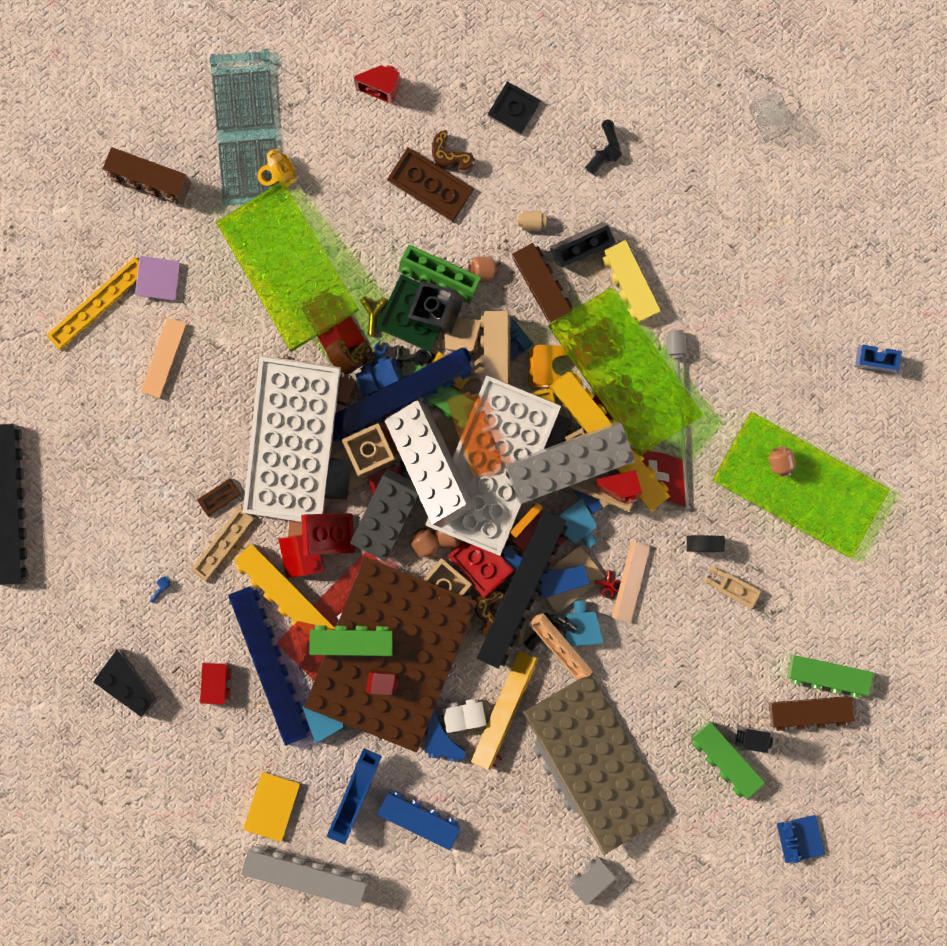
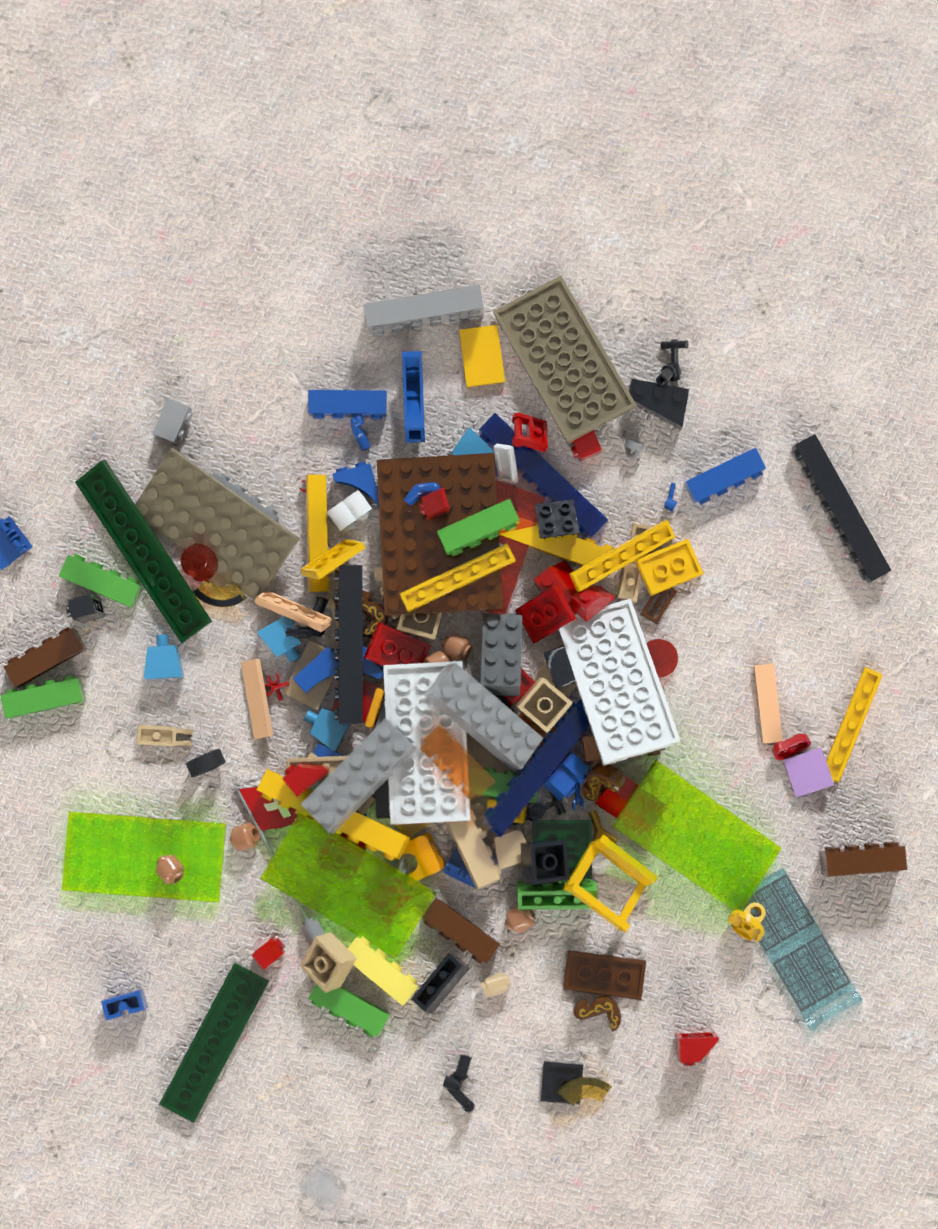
camera: 155 degrees right, 0 degrees up
none -> dark green plate [75,460,212,644]
none -> dark azure torso [144,635,184,680]
none -> dark green plate [159,962,270,1123]
none -> clear red tile [180,543,219,582]
none -> clear yellow tile [193,579,247,607]
none -> nougat head [230,823,260,851]
none -> red slope [251,936,286,970]
none -> yellow tile [300,539,366,579]
none -> tan brick [300,932,357,993]
none -> bright green brick [309,984,390,1037]
none -> blue arm [350,416,371,451]
none -> light grey tile [388,856,408,877]
none -> yellow tile [400,543,516,612]
none -> blue arm [404,482,441,506]
none -> dark tan plate [493,276,637,444]
none -> white tile [493,444,519,484]
none -> red plate [512,413,548,452]
none -> black hinge [535,499,580,539]
none -> clear yellow tile [557,1077,612,1106]
none -> yellow piece [563,835,658,932]
none -> yellow tile [569,520,675,592]
none -> red slope [572,585,615,622]
none -> light grey tile [624,439,644,459]
none -> yellow tile [635,539,704,596]
none -> clear red tile [646,639,678,678]
none -> black pin [656,339,689,387]
none -> blue brick [684,447,766,505]
none -> red plate [772,733,811,760]

